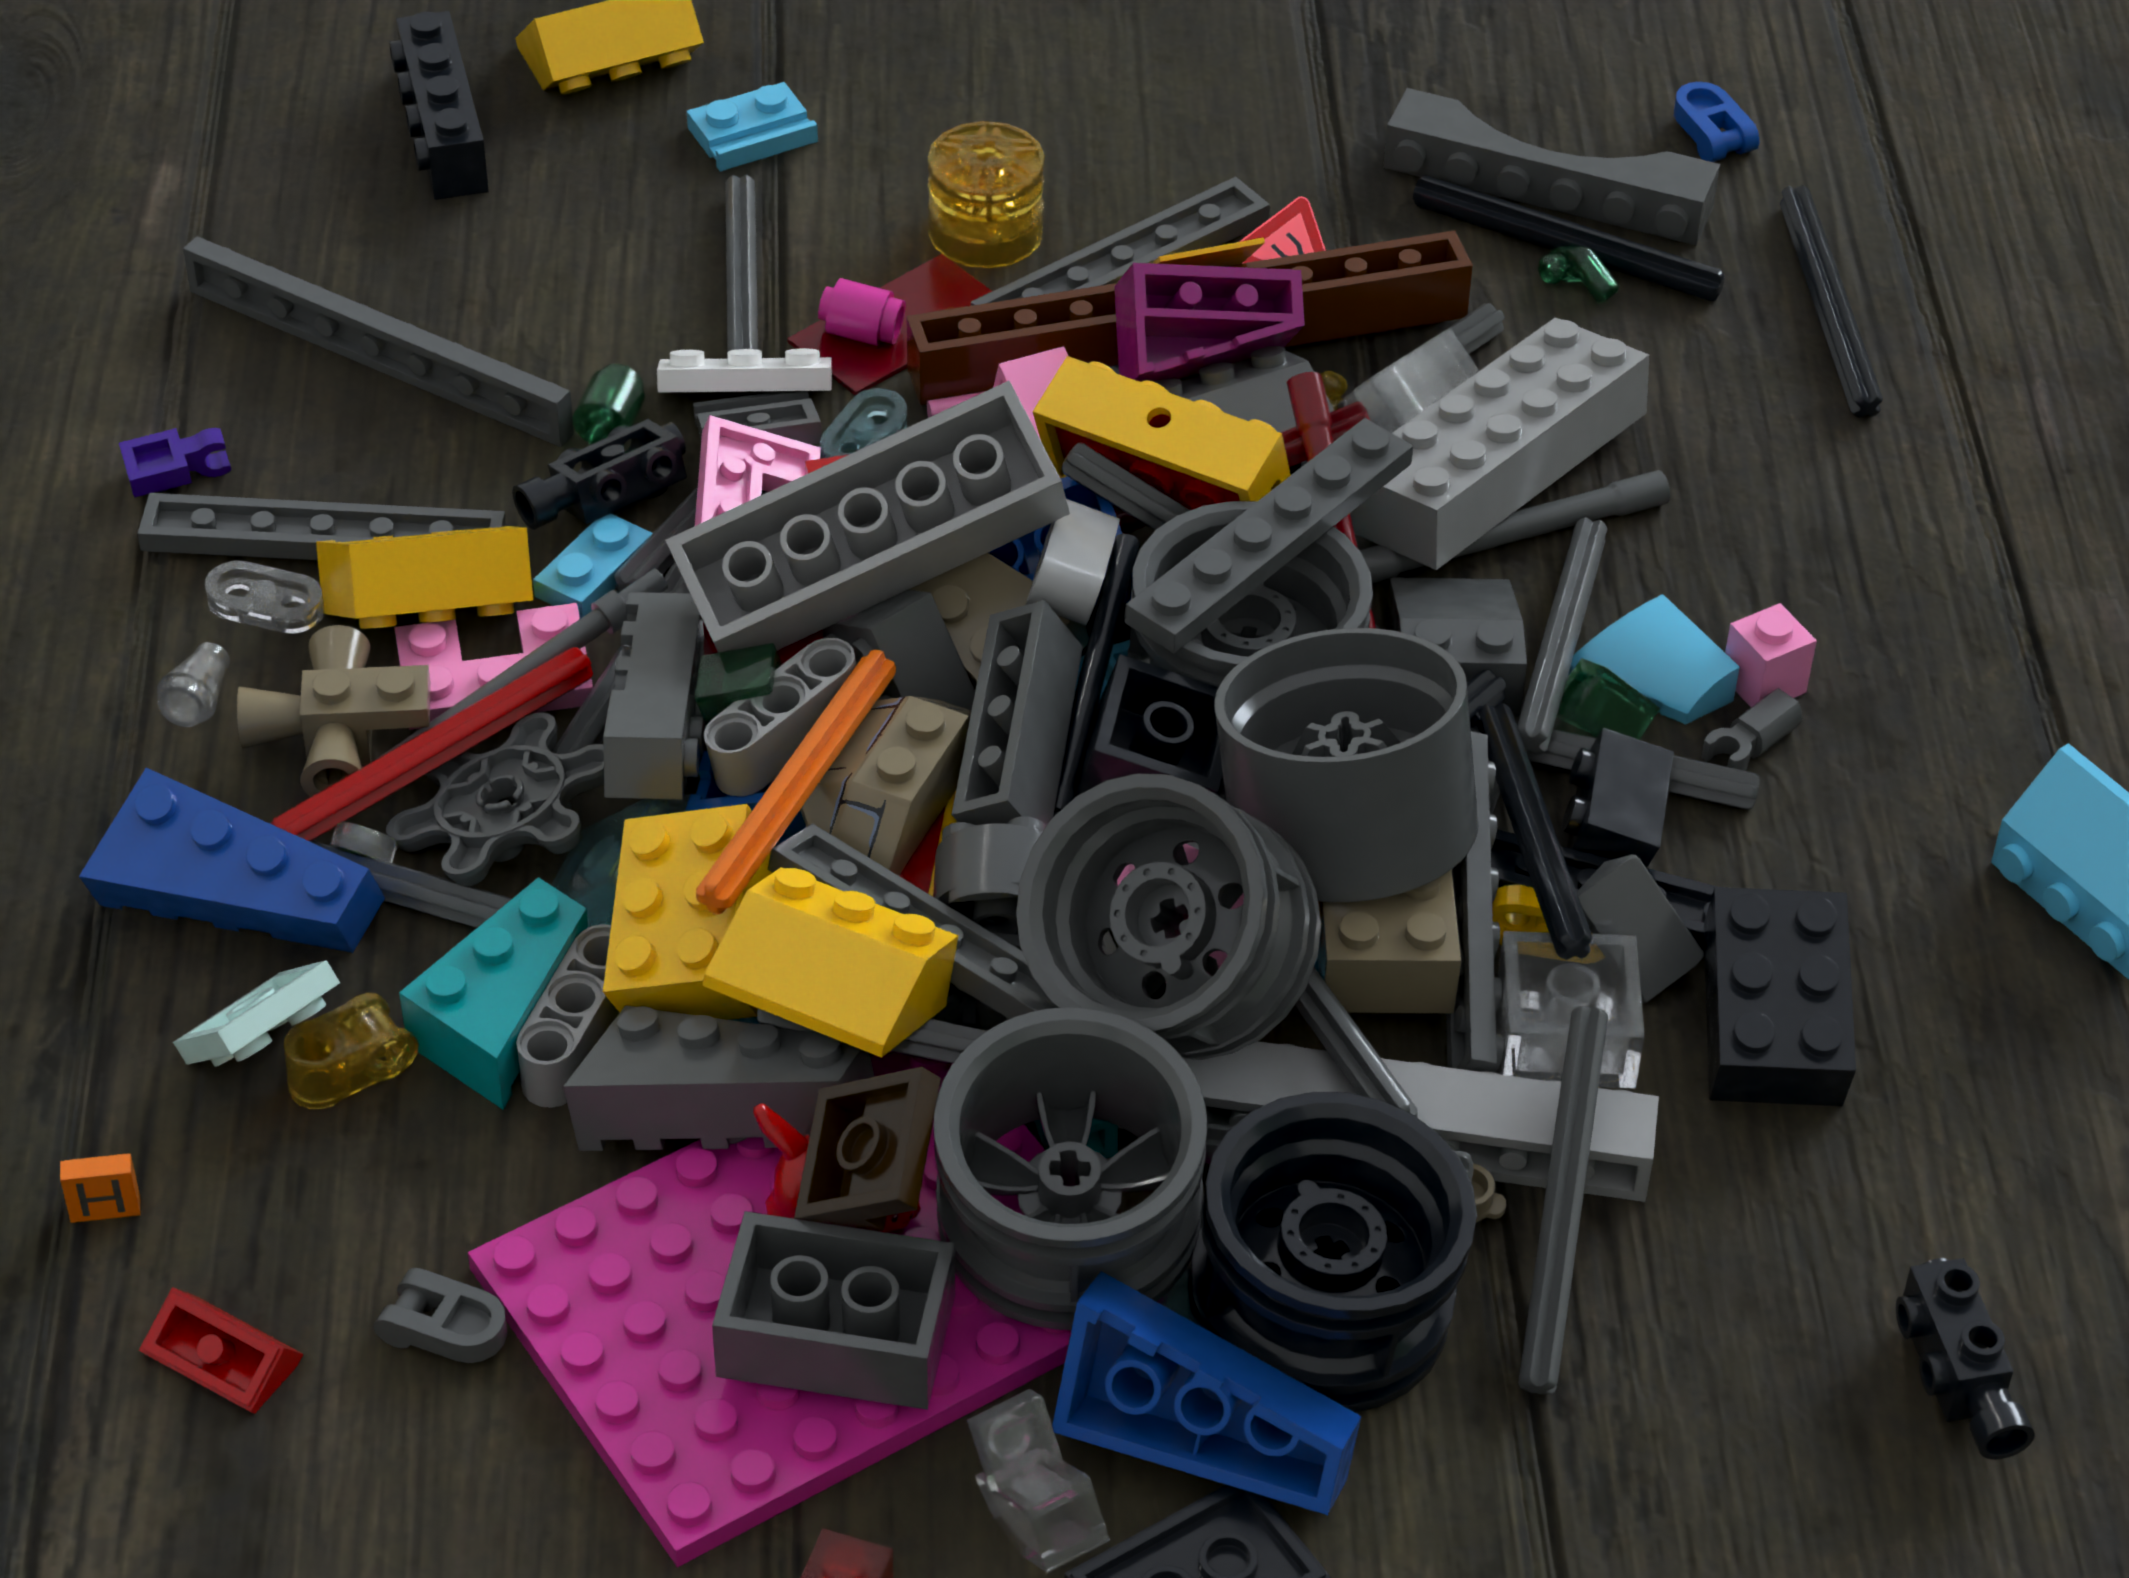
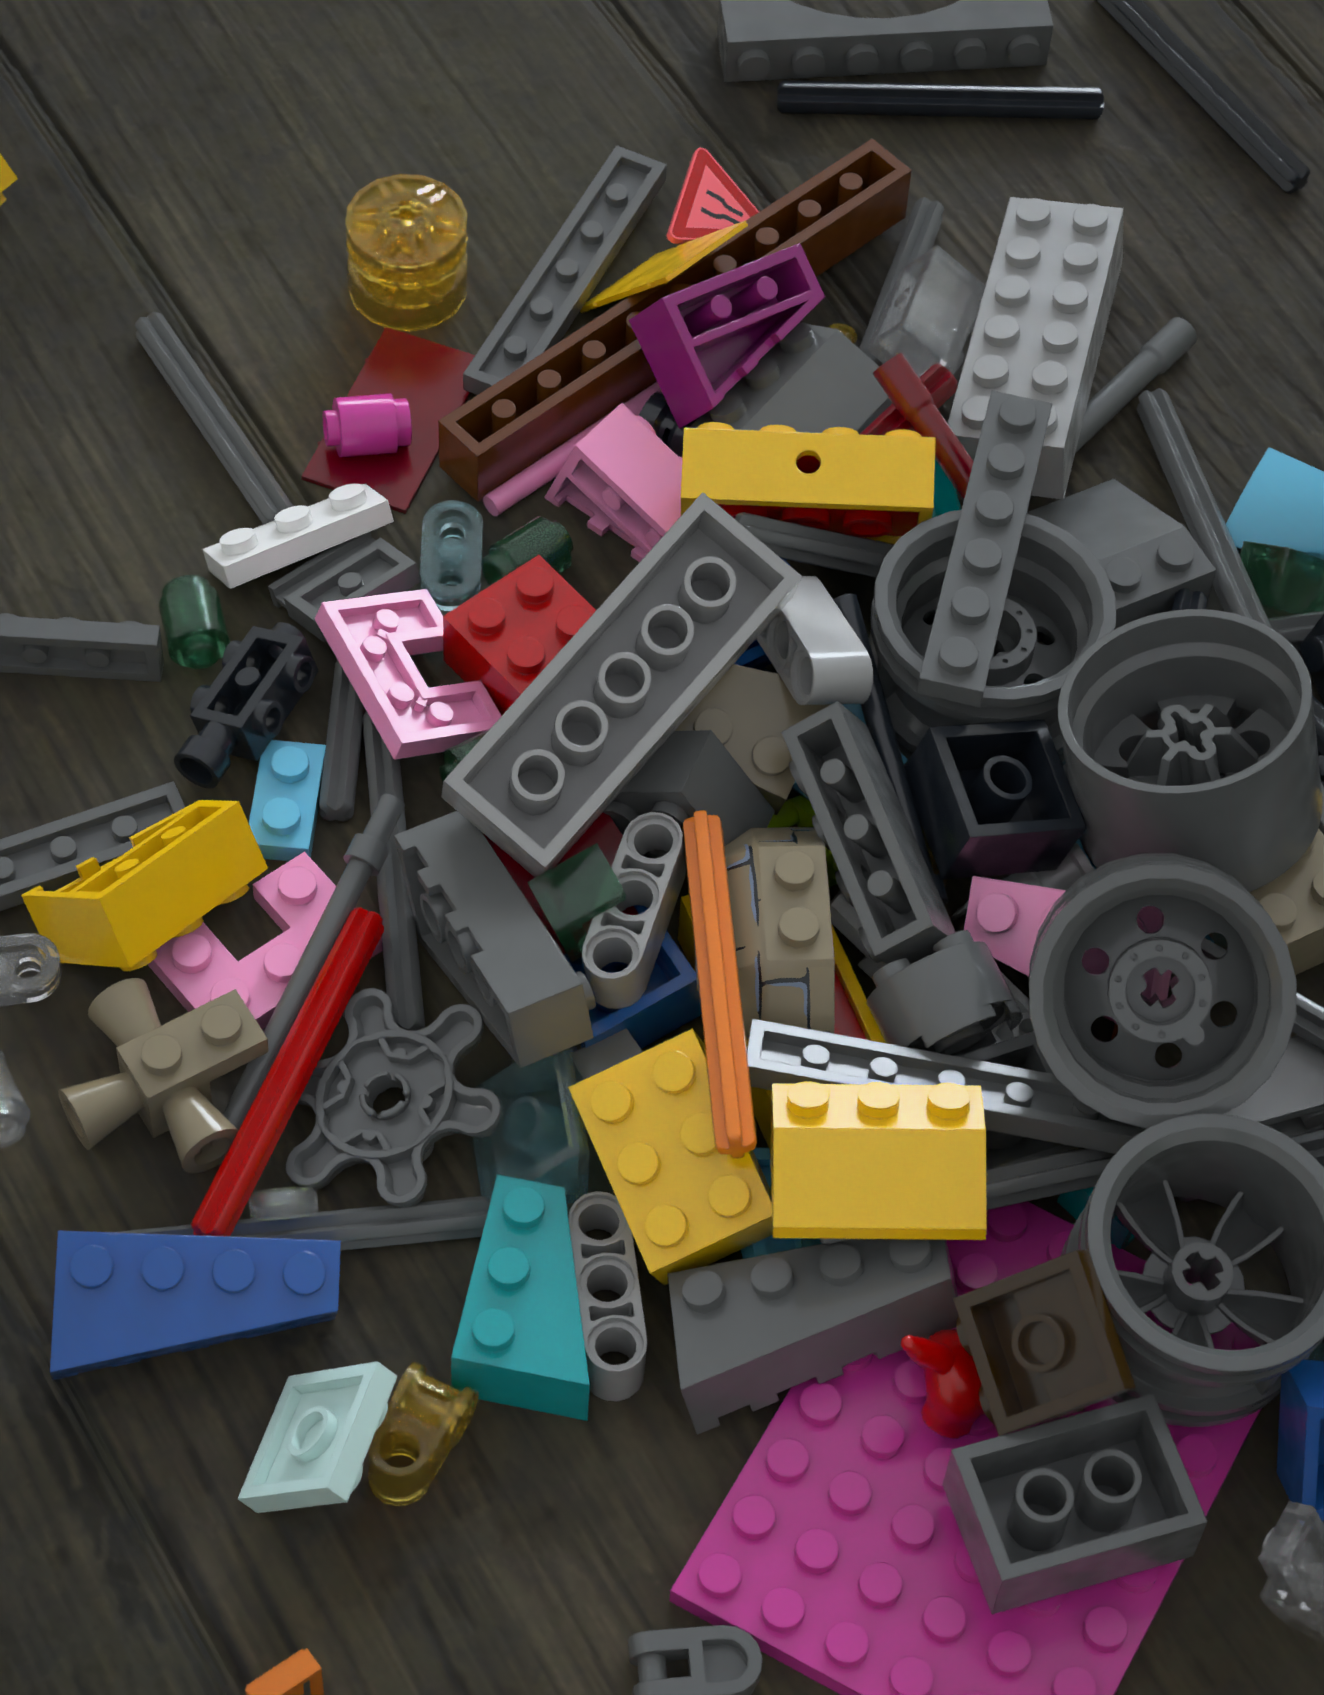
camera: 30 degrees left, 10 degrees up
medium azure plate [687,82,818,171] -> none
clear green arm [1538,246,1620,303] -> none

